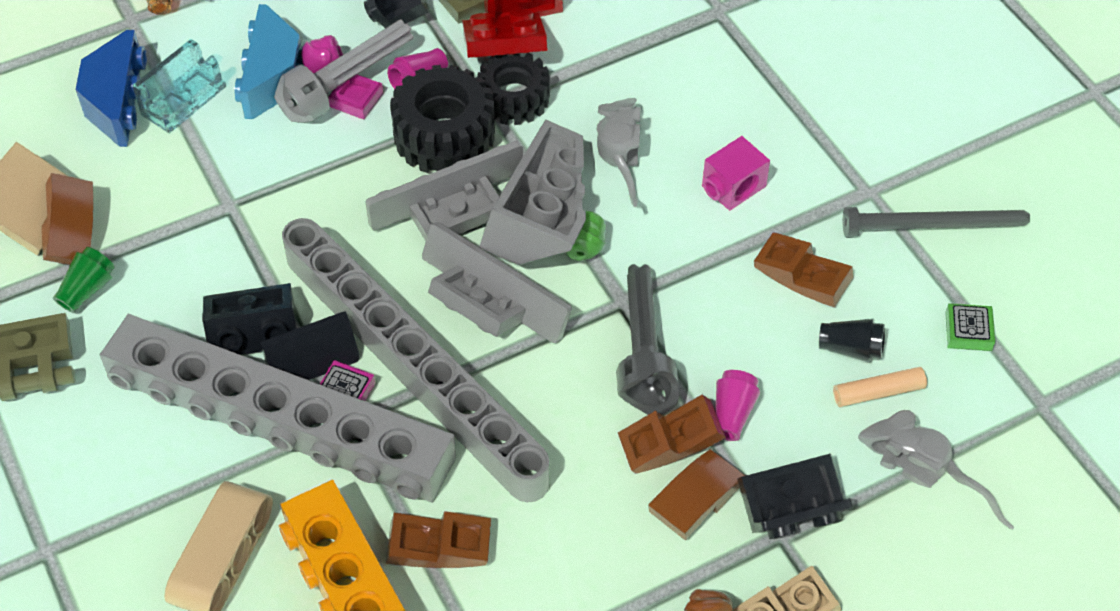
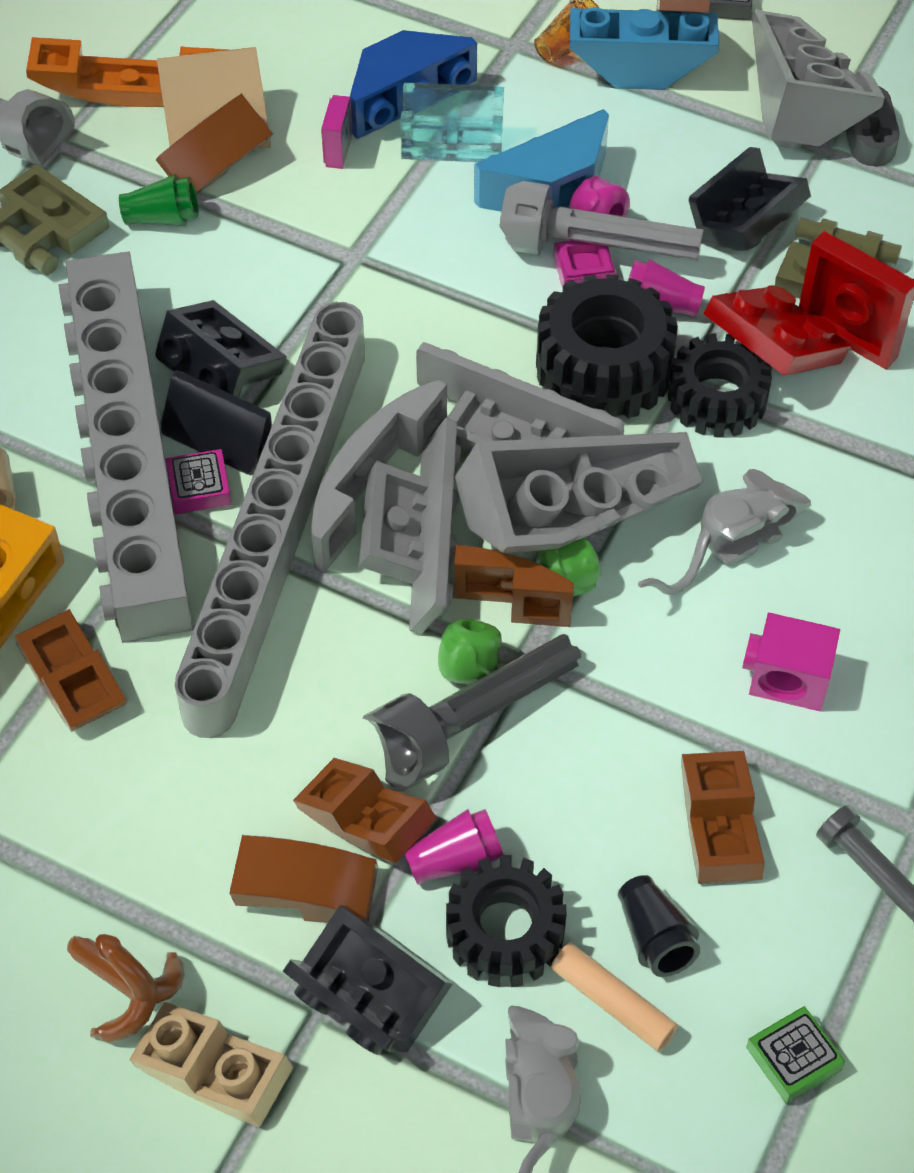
camera: 55 degrees right, 0 degrees up
none -> light grey slope [311,380,447,573]
none -> dark pink tile [321,95,352,169]
none -> bright green piece [438,619,502,684]
none -> black tyre [446,855,567,987]
none -> dark orange slope [454,545,574,627]

